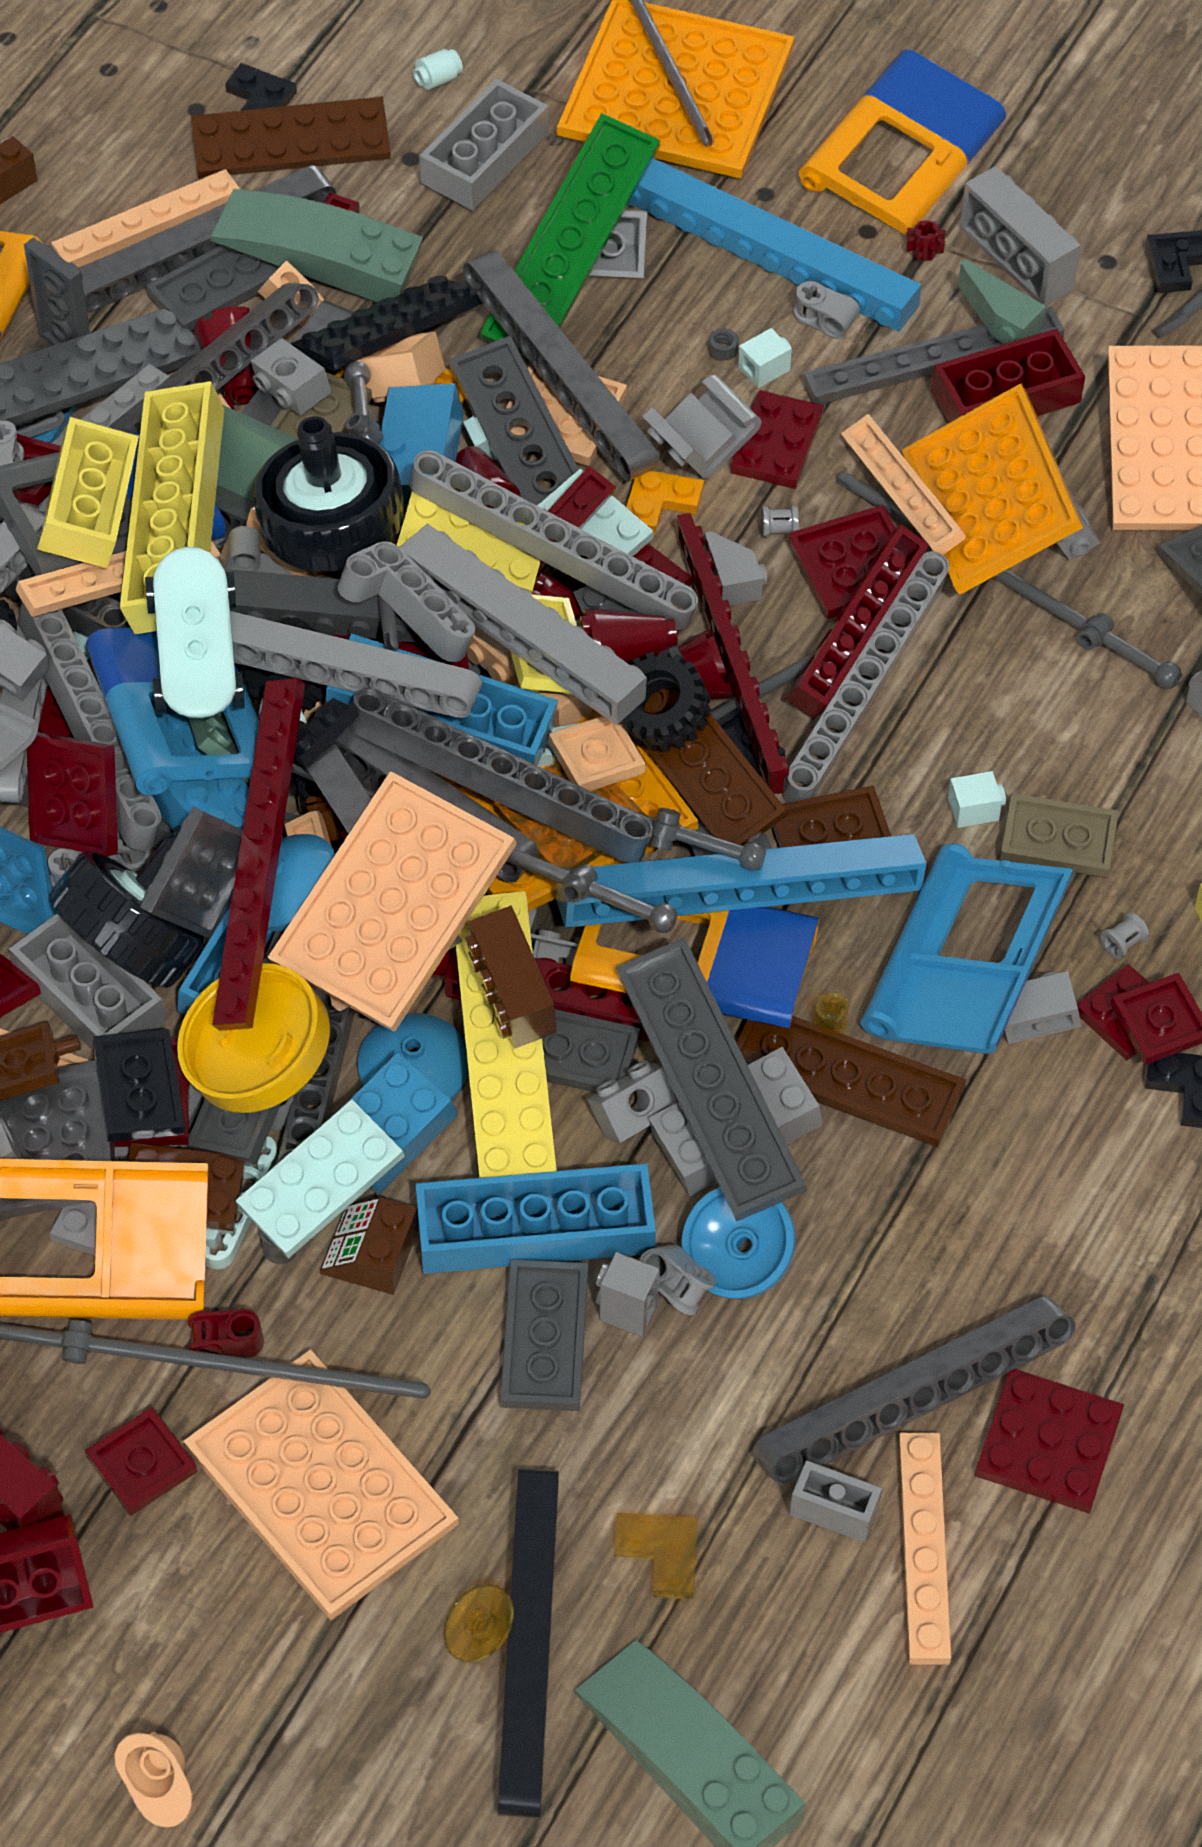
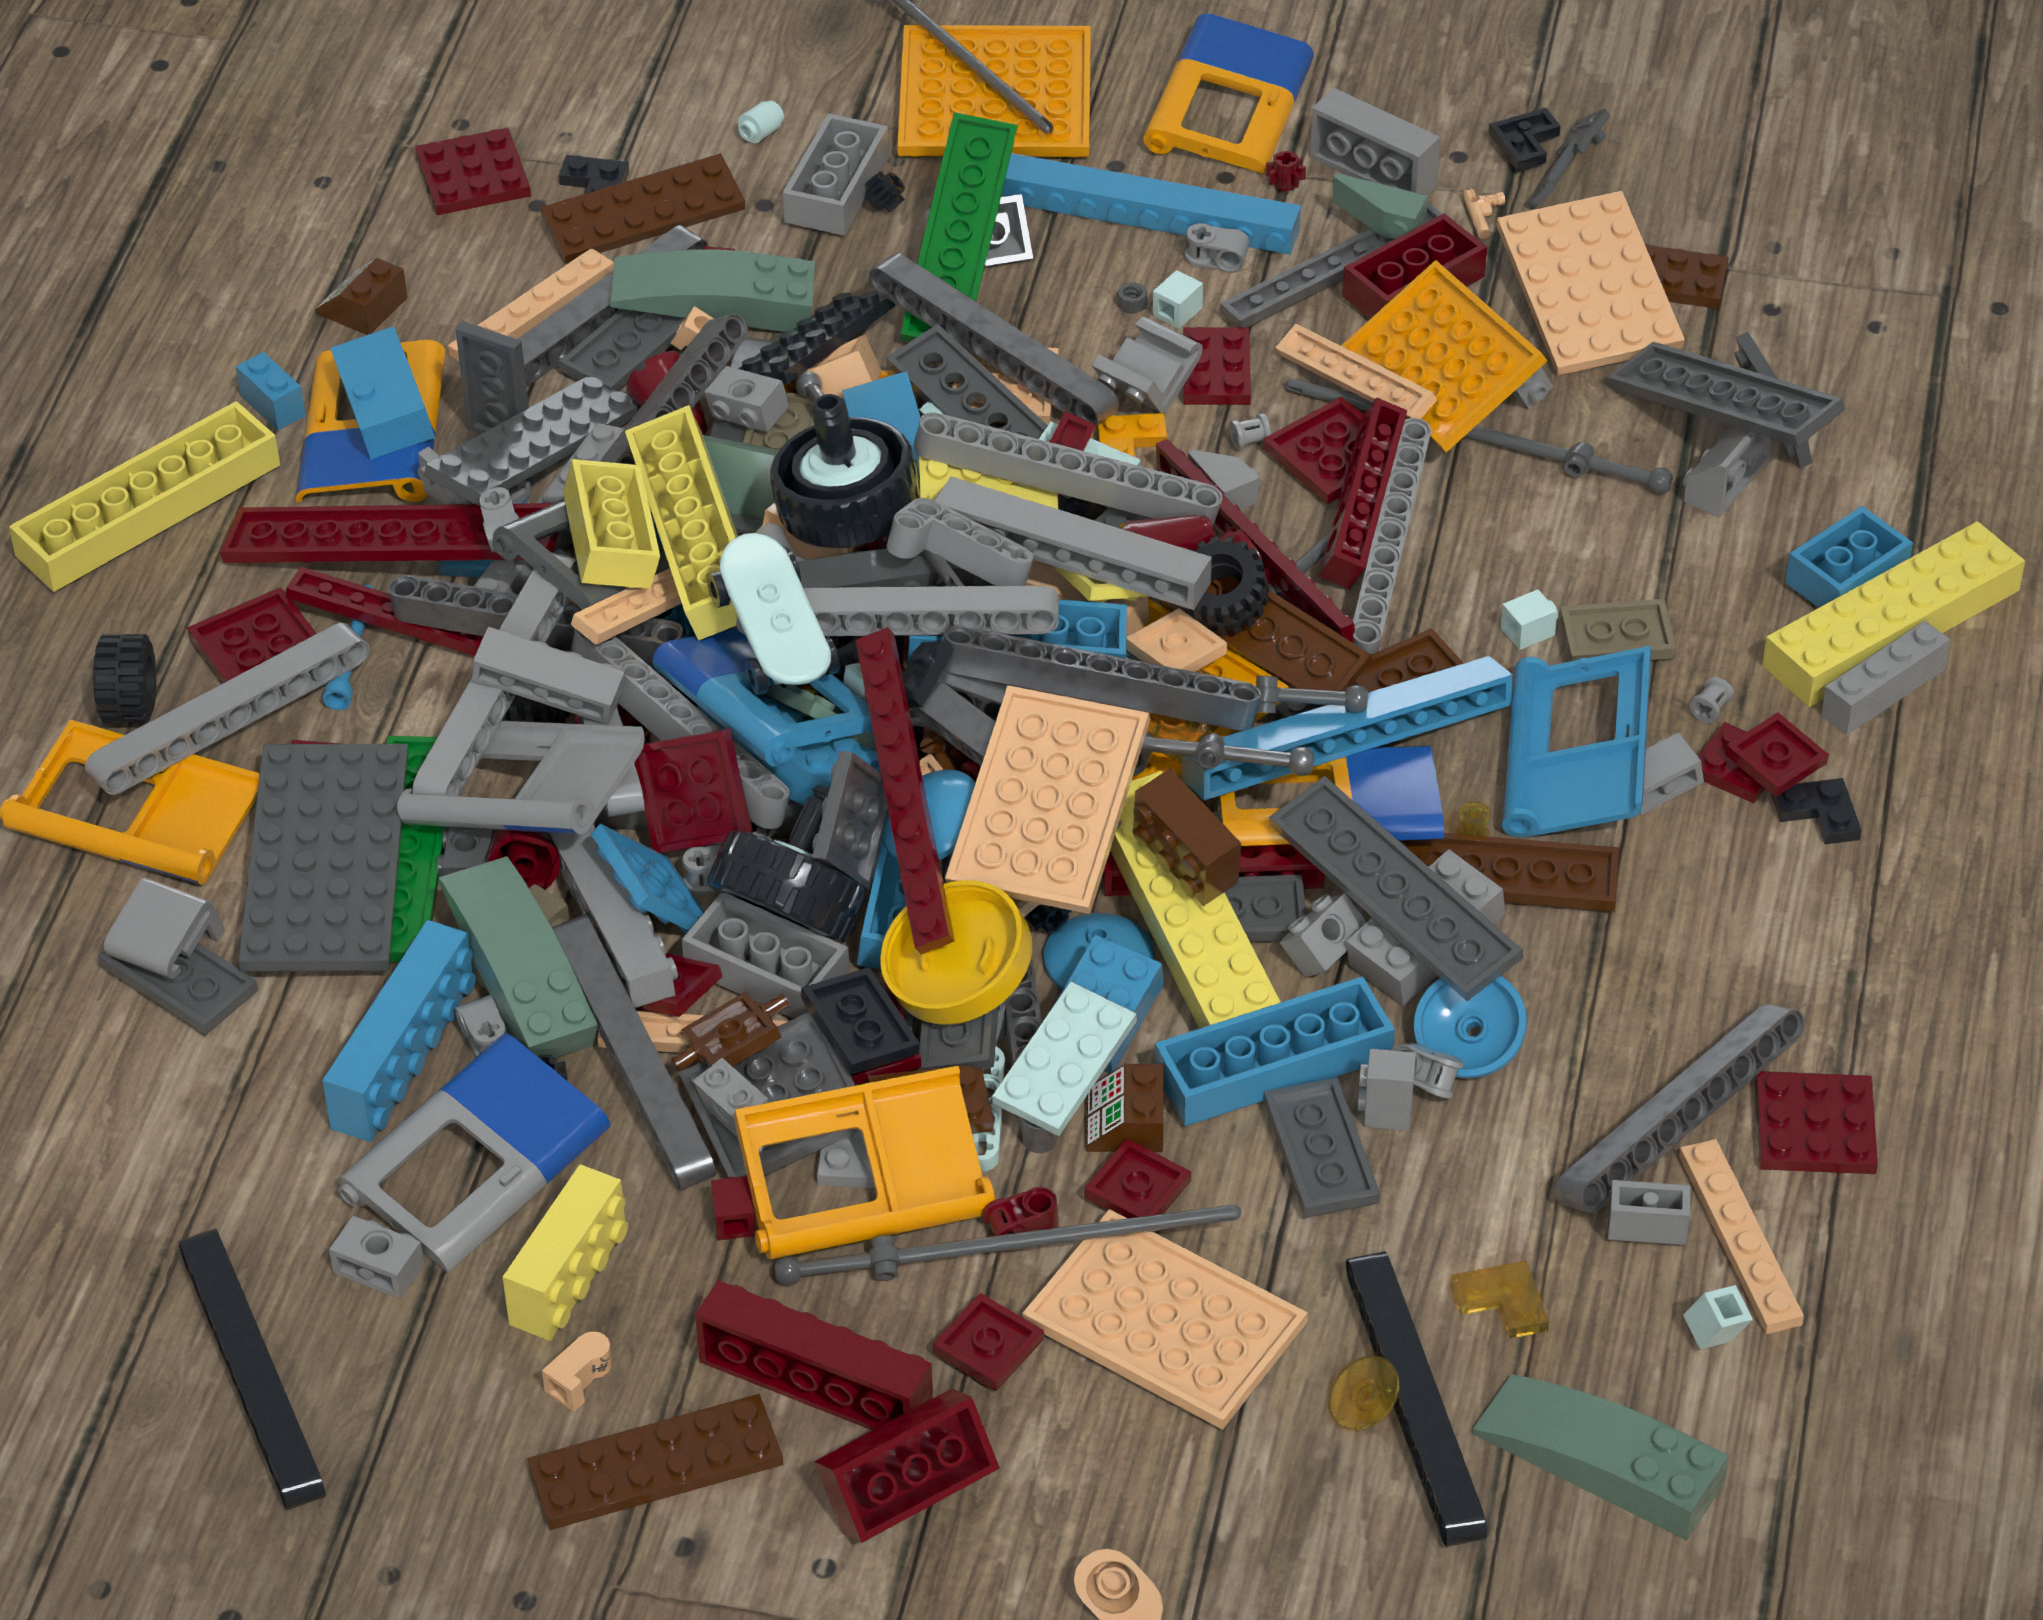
camera: 15 degrees left, 10 degrees down
none -> dark red plate [415,127,531,215]
none -> black gear [865,171,905,212]
none -> dark red plate [1084,1138,1192,1218]
none -> light nougat hose [1462,189,1505,240]
none -> light aqua brick [1683,1285,1753,1350]

